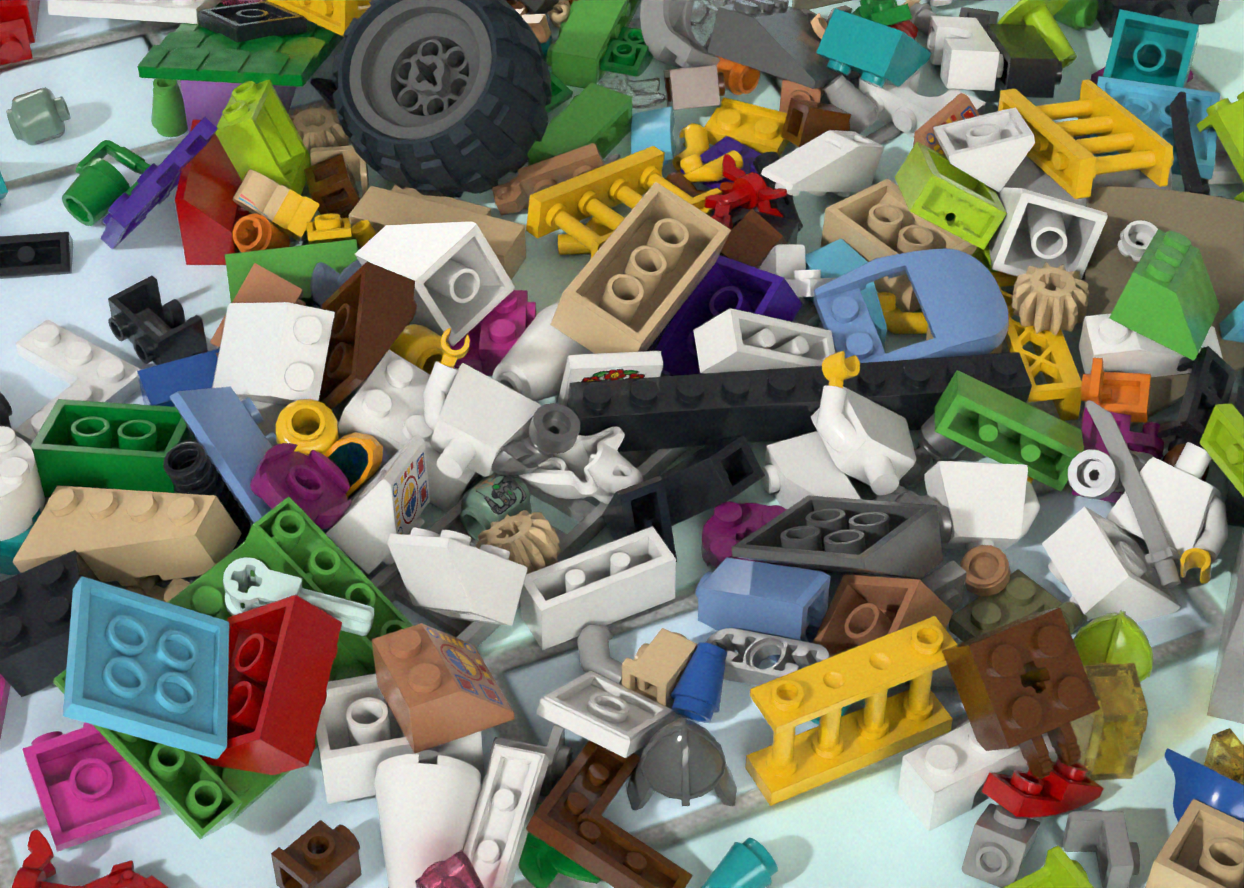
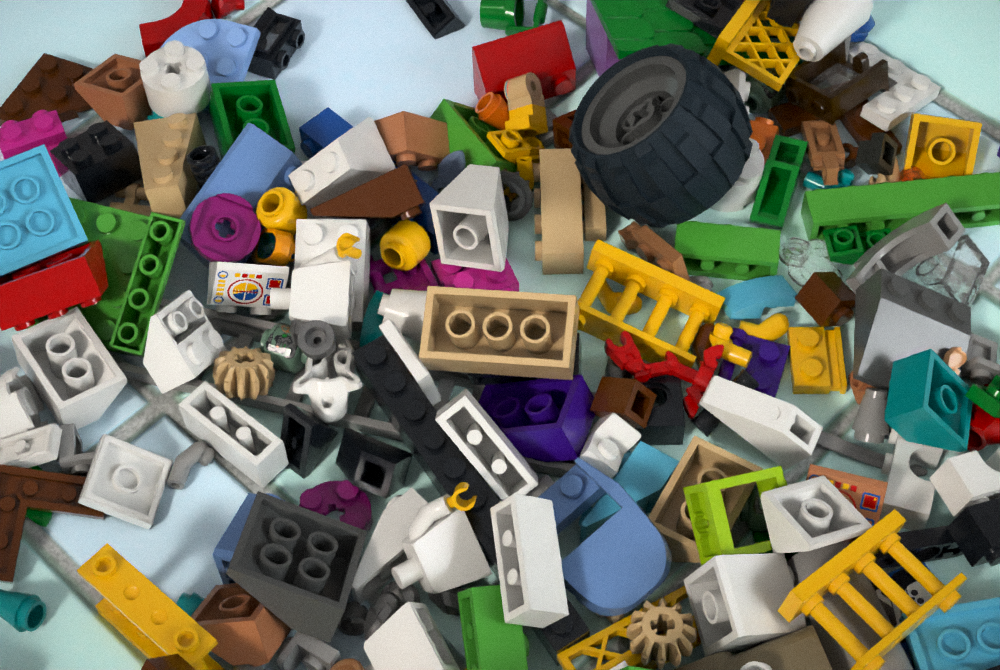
camera: 70 degrees right, 10 degrees up
white plate [14,319,141,446] -> none
dark purple wing [100,117,218,250] -> none
black window [108,275,208,365] -> none
lime window [215,79,311,195] -> none
light aqua connector [223,557,374,636] -> none
nougat slope [372,623,514,754] -> none
tan brick [622,628,697,709] -> none
dark grey helmet [627,717,737,810] -> none
blue cone [670,642,727,723] -> none
light grey beam [705,628,831,686] -> none
reddish brown brick [781,98,851,147] -> none
none -> white brick [490,493,569,628]

